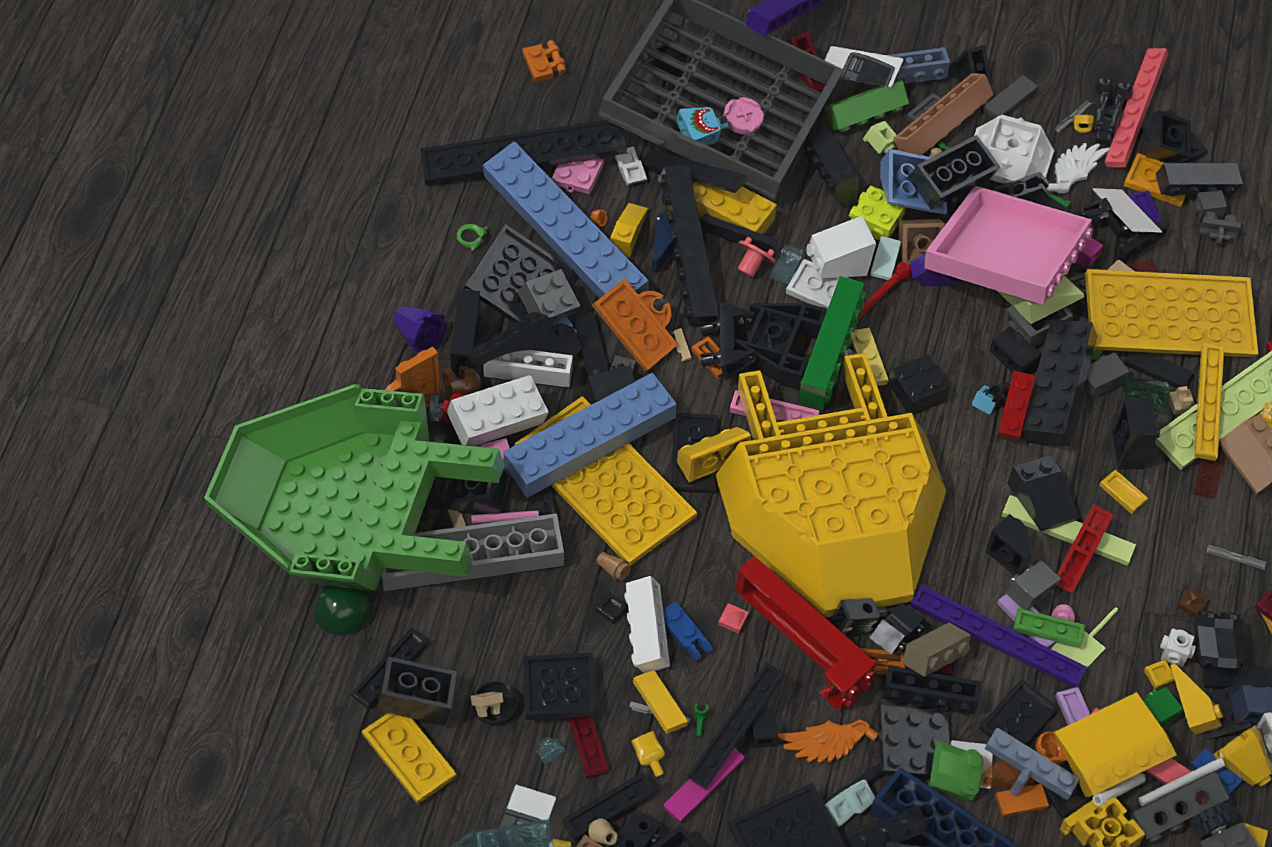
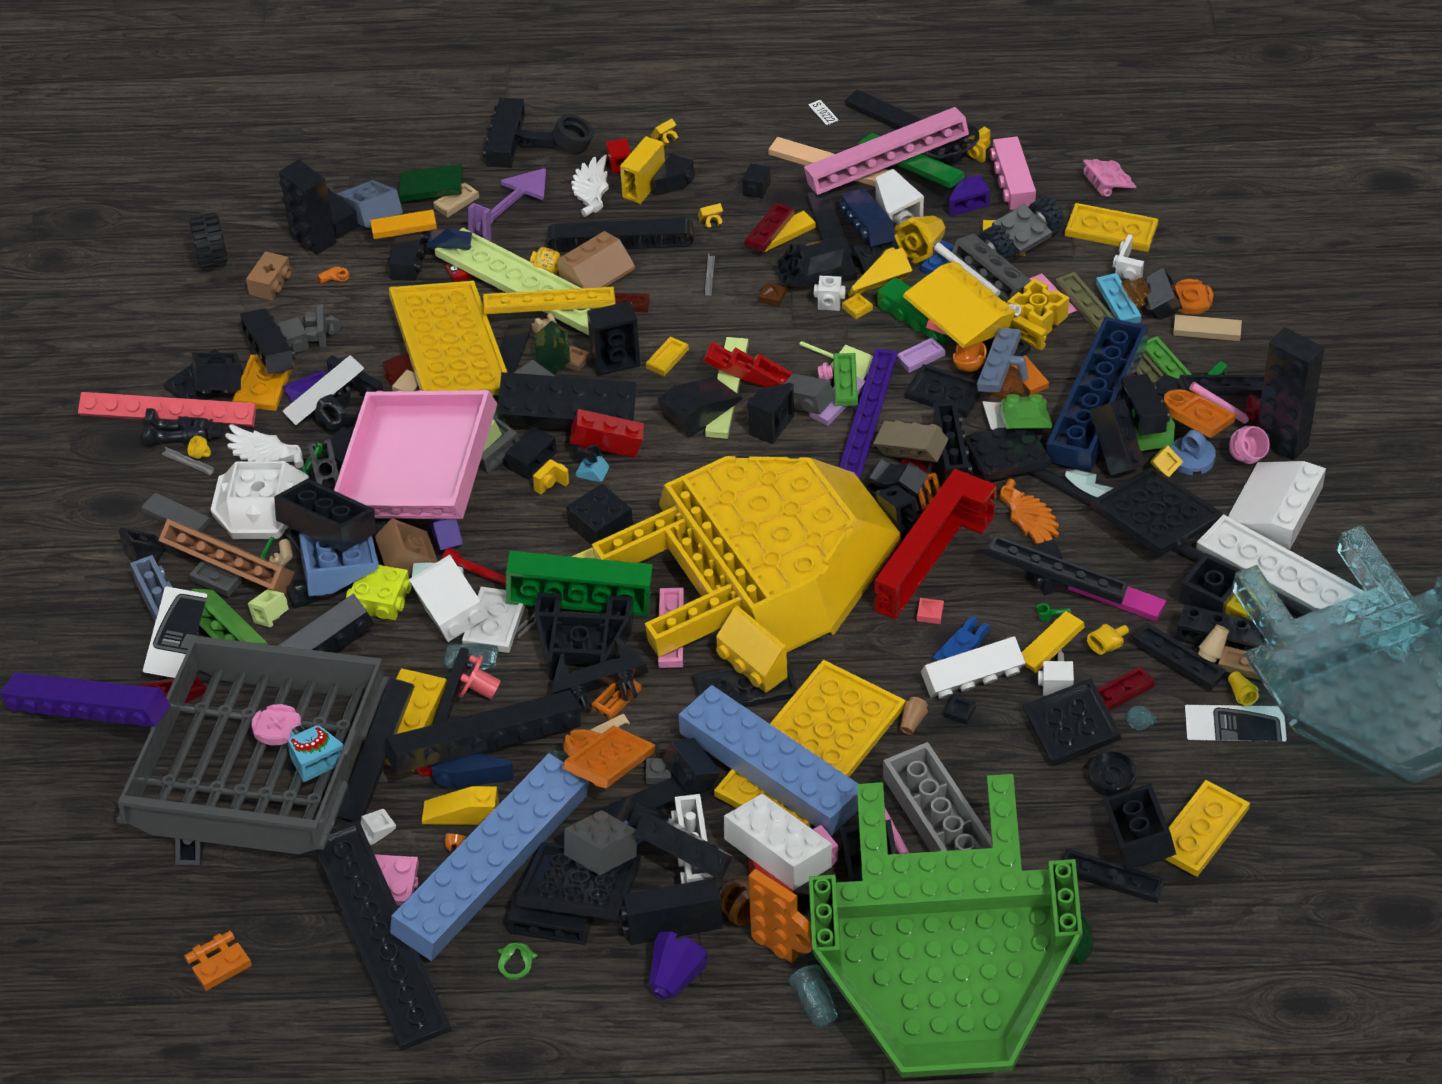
camera: 100 degrees left, 10 degrees down
tan tile [471,692,503,717] -> none
none -> yellow bracket [533,459,569,495]
none -> white brick [1038,661,1074,696]

